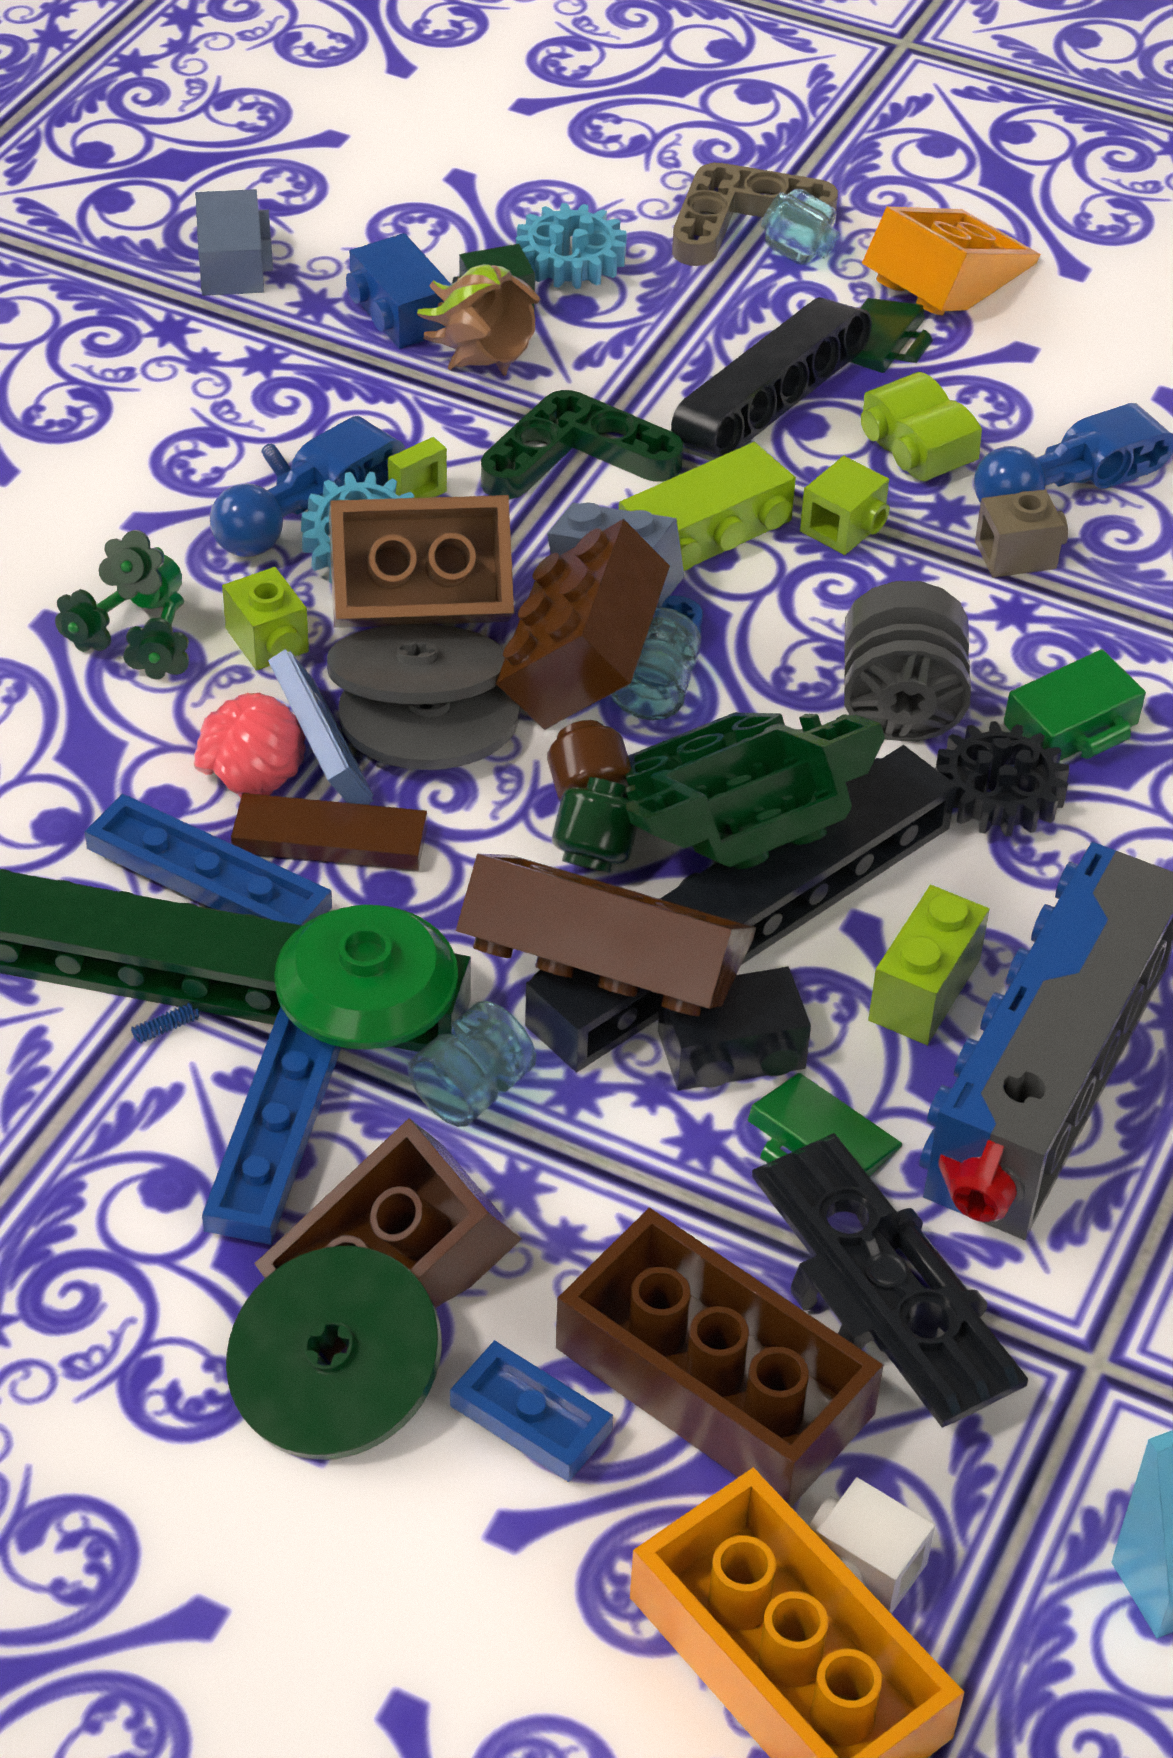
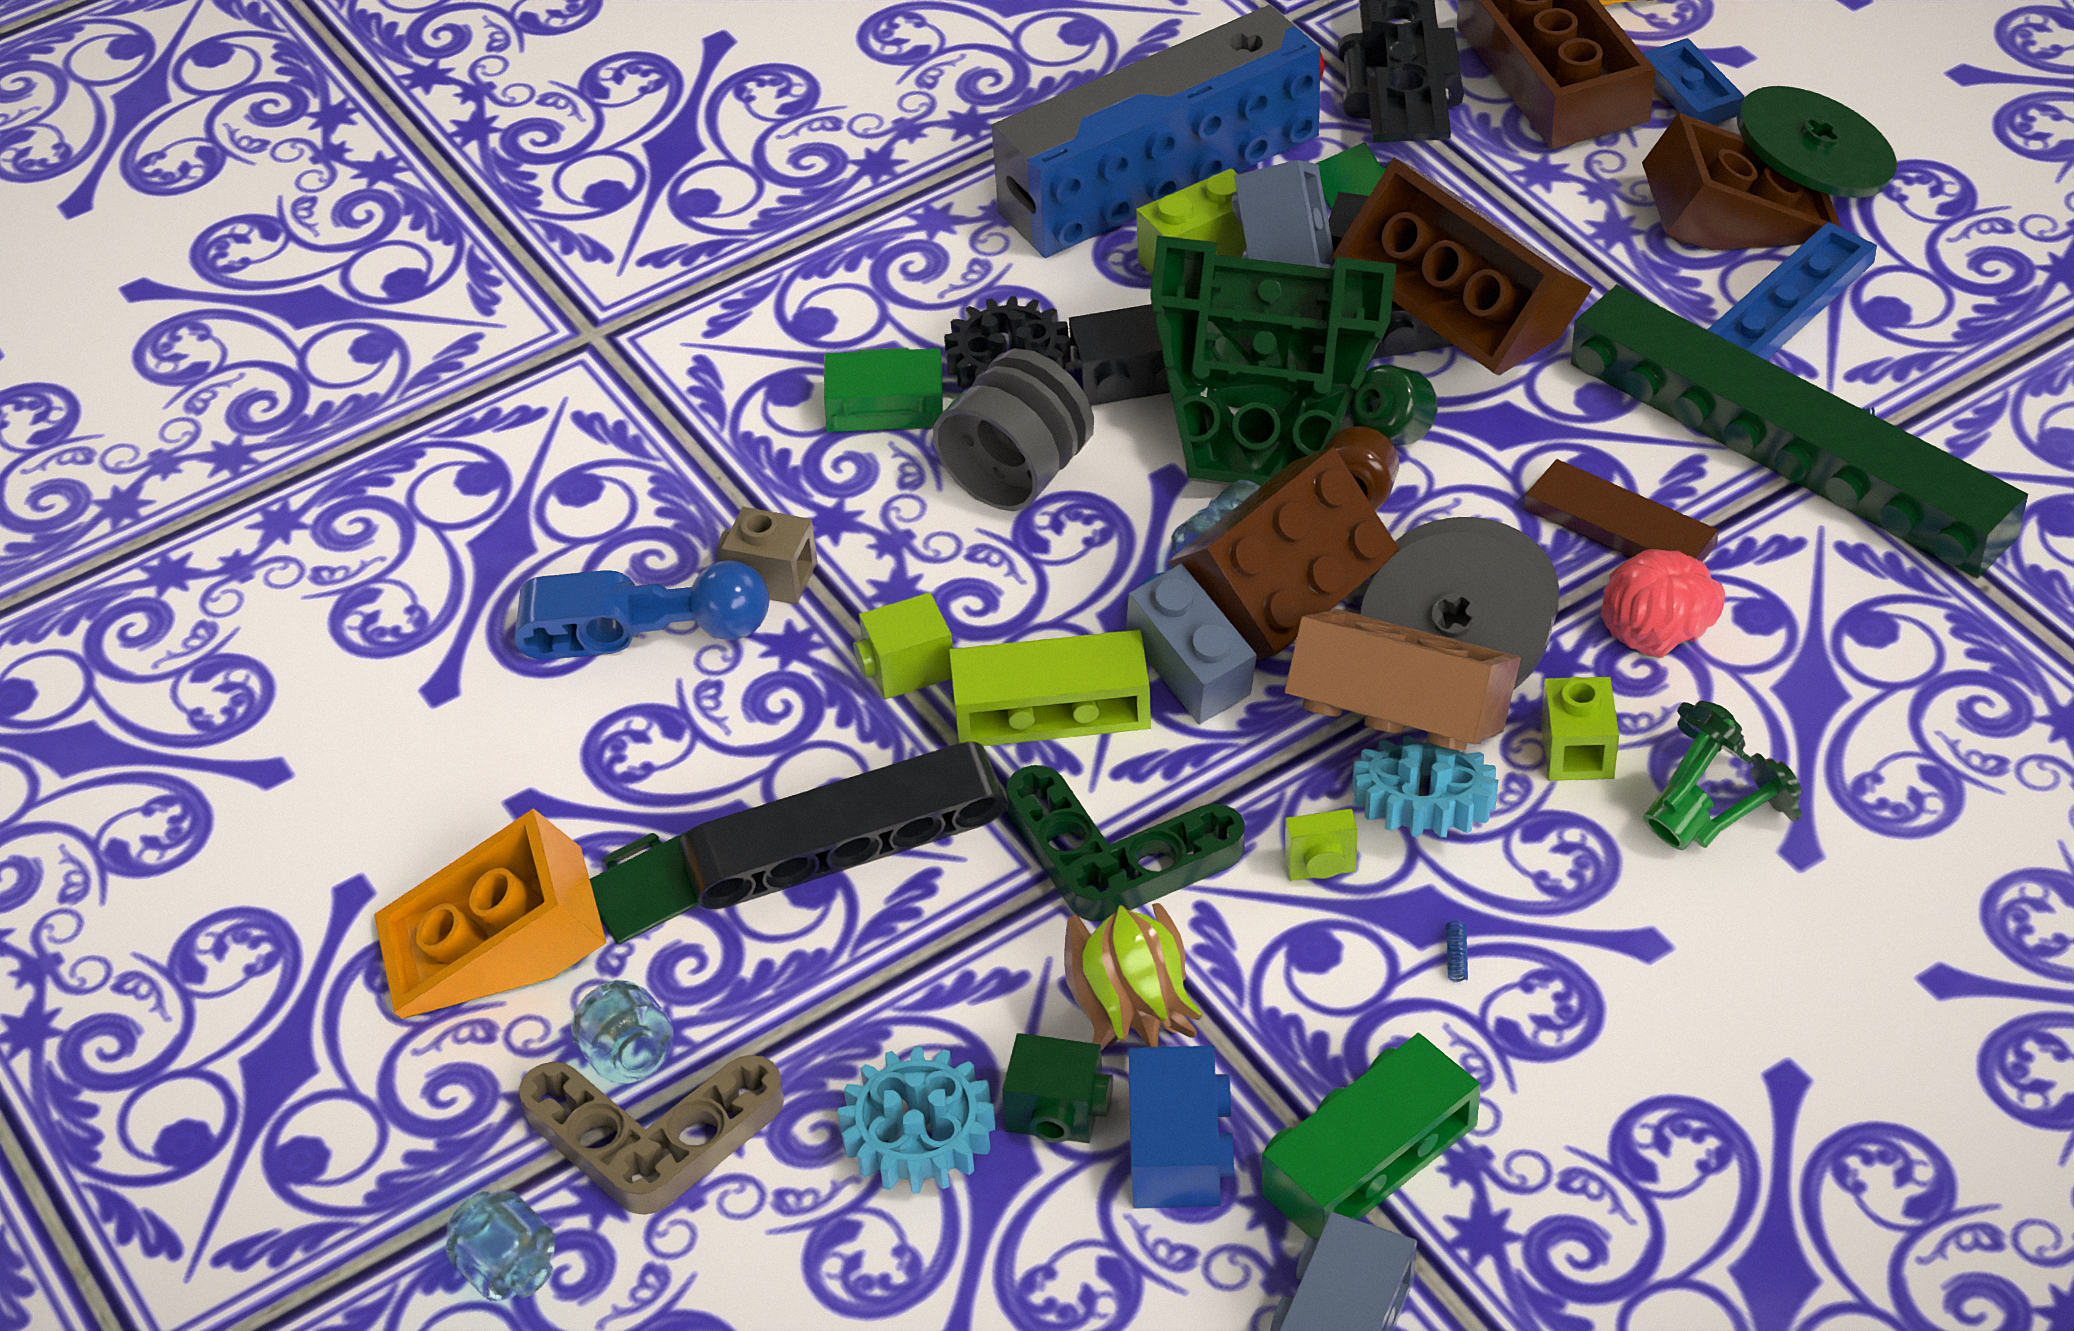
camera: 145 degrees left, 0 degrees up
blue plate [85,793,332,925] -> none
blue beam [210,416,405,557] -> none
medium blue tile [268,649,374,805] -> none
green piece [274,905,458,1049] -> none
clear light blue wheel [408,1001,536,1127] -> none
lime brick [861,372,982,481] -> none
none -> clear light blue head [446,1191,556,1301]
none -> sand blue brick [1232,159,1335,268]
none -> green brick [1262,1032,1481,1239]

